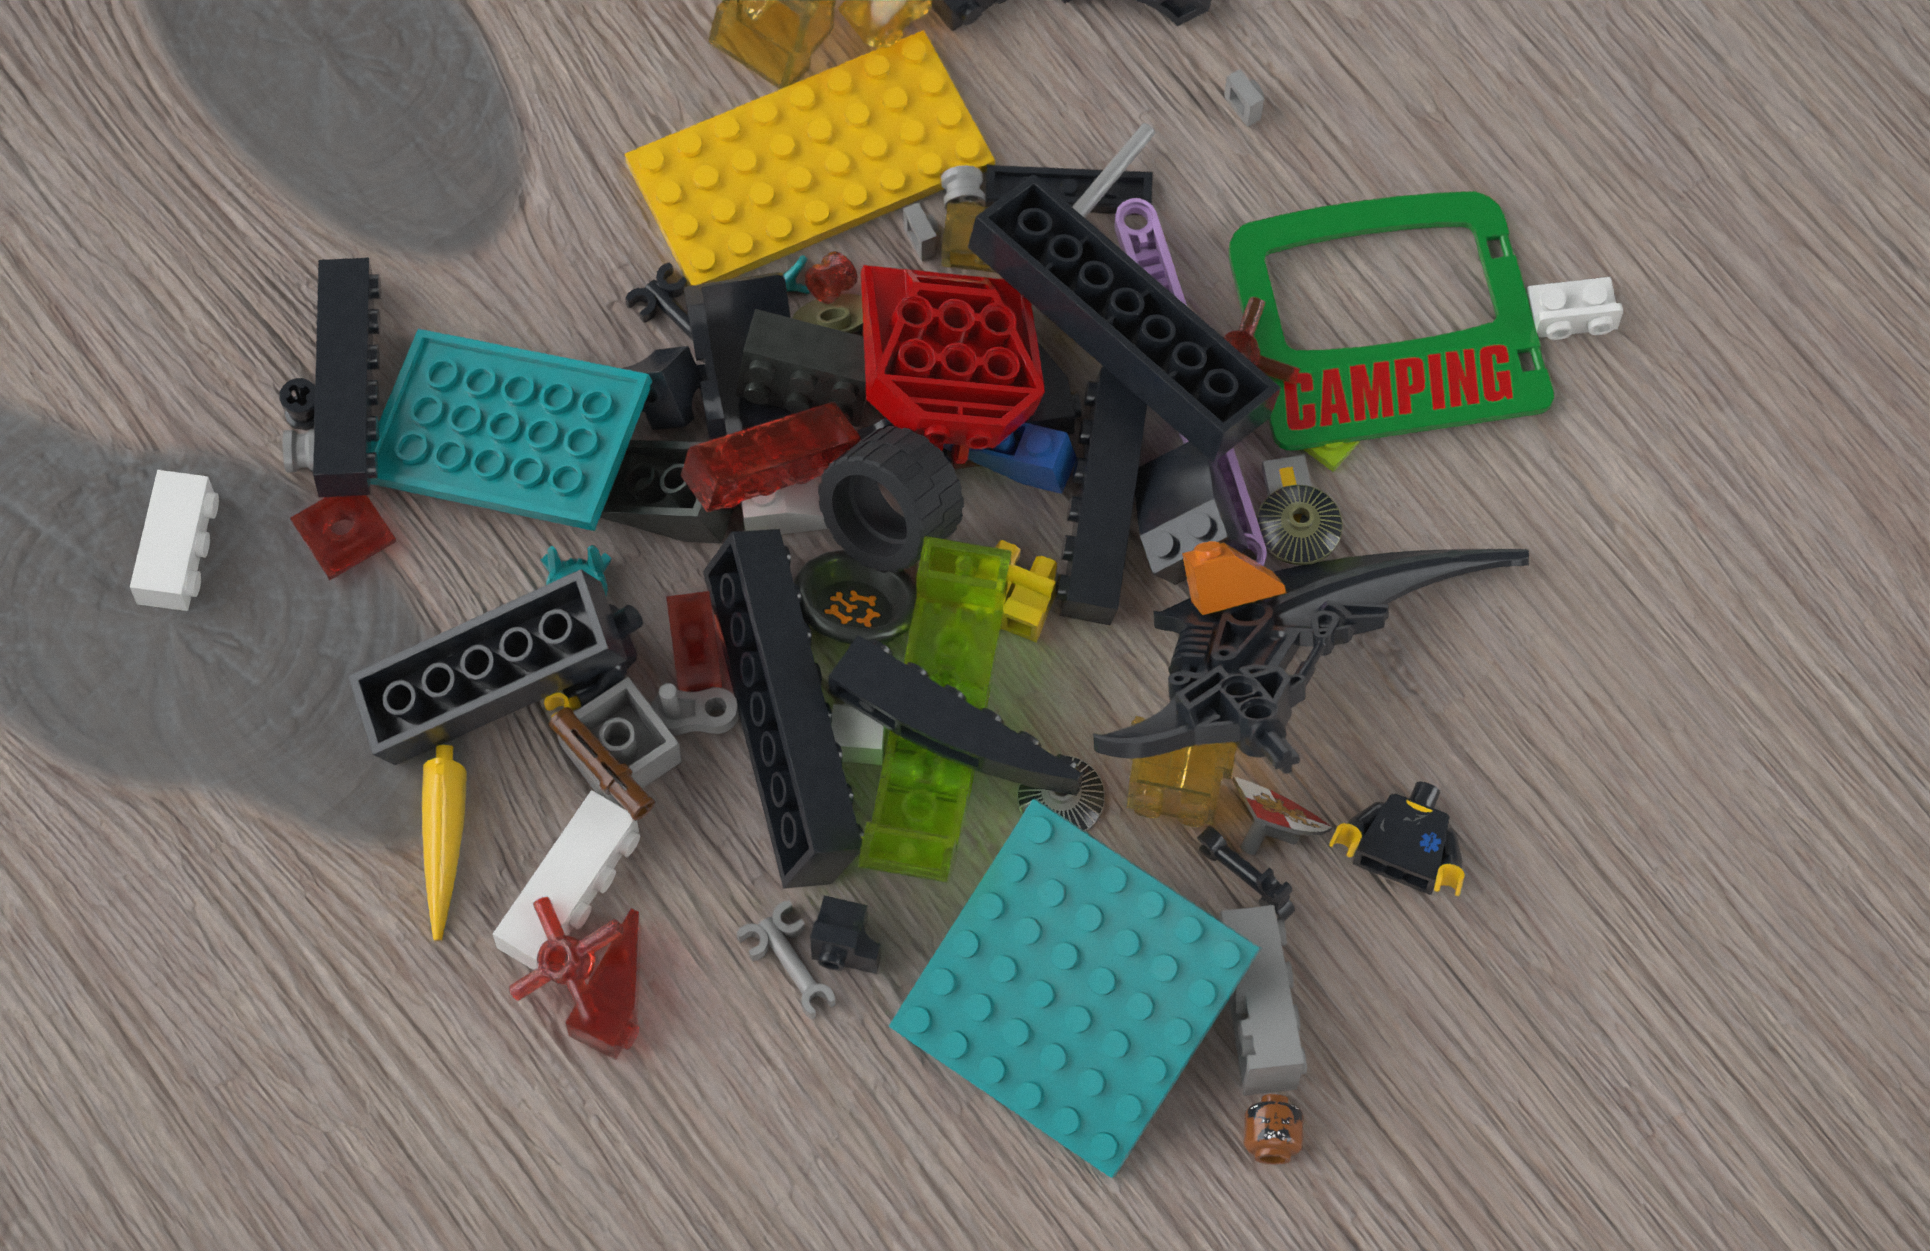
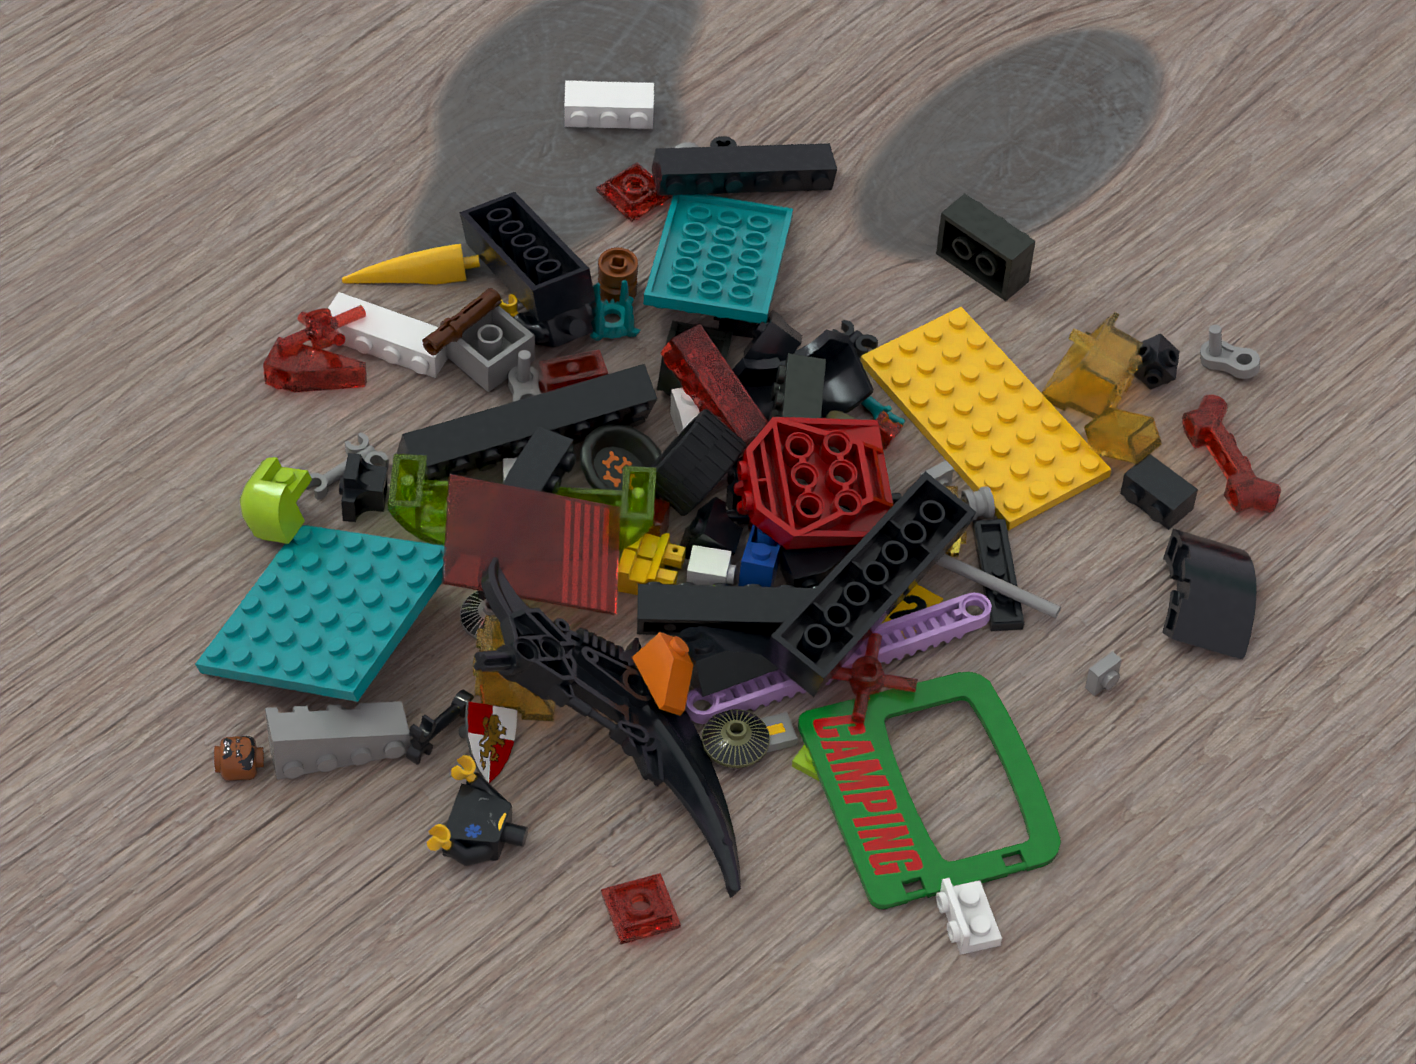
camera: 80 degrees right, 15 degrees down
none -> lime brick [240,457,312,544]
none -> clear red piece [442,474,620,615]
none -> dark orange wheel [598,247,638,302]
none -> clear red piece [601,873,681,945]
none -> black brick [680,497,743,560]
none -> white brick [687,545,736,586]
none -> pearl dark grey brick [936,194,1035,301]

